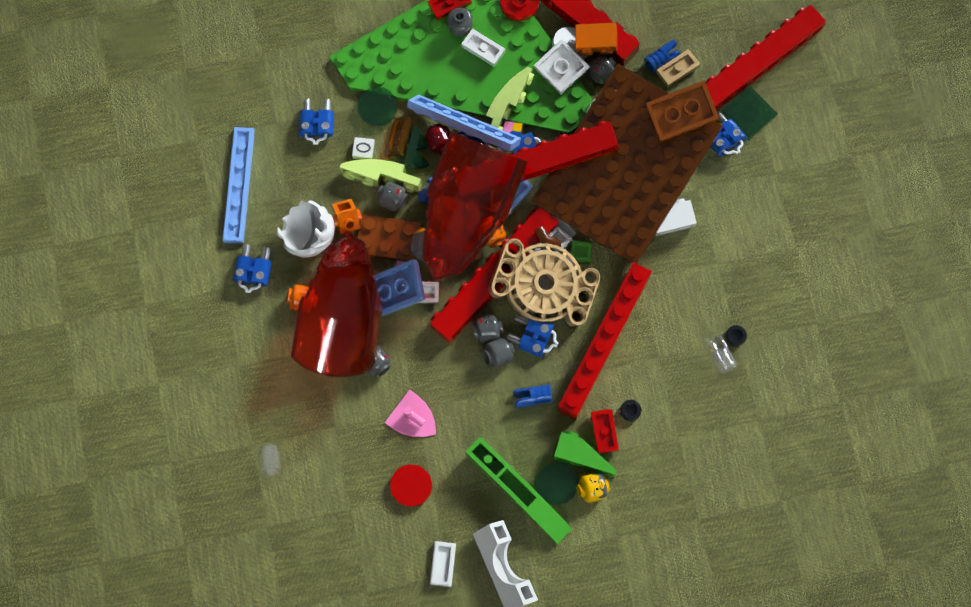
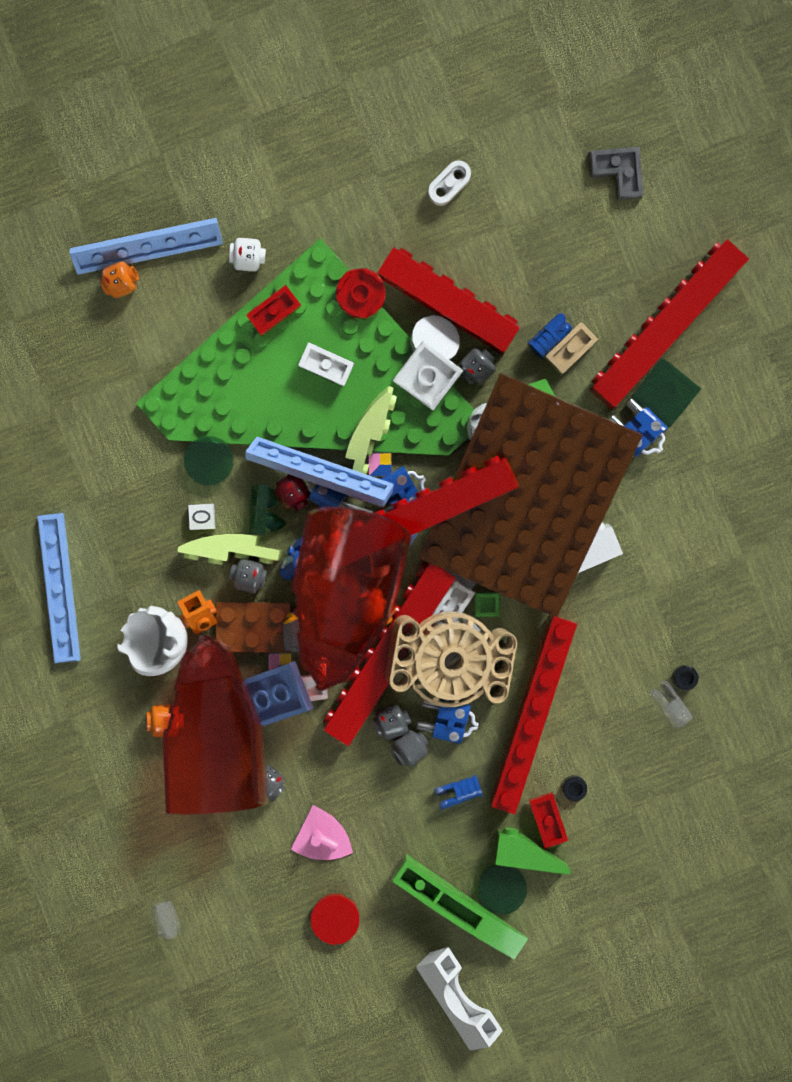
camera: 15 degrees left, 15 degrees up
blue piece [232,244,272,293] -> none
blue piece [298,99,334,145] -> none
clear orange tile [385,116,413,157] -> none
white tile [430,541,456,587] -> none
dark grey head [447,8,473,37] -> none
reddish brown arm [535,226,561,251] -> none
orange brick [576,23,617,56] -> none
yellow head [576,473,610,503] -> none
dark orange plate [646,80,719,142] -> none

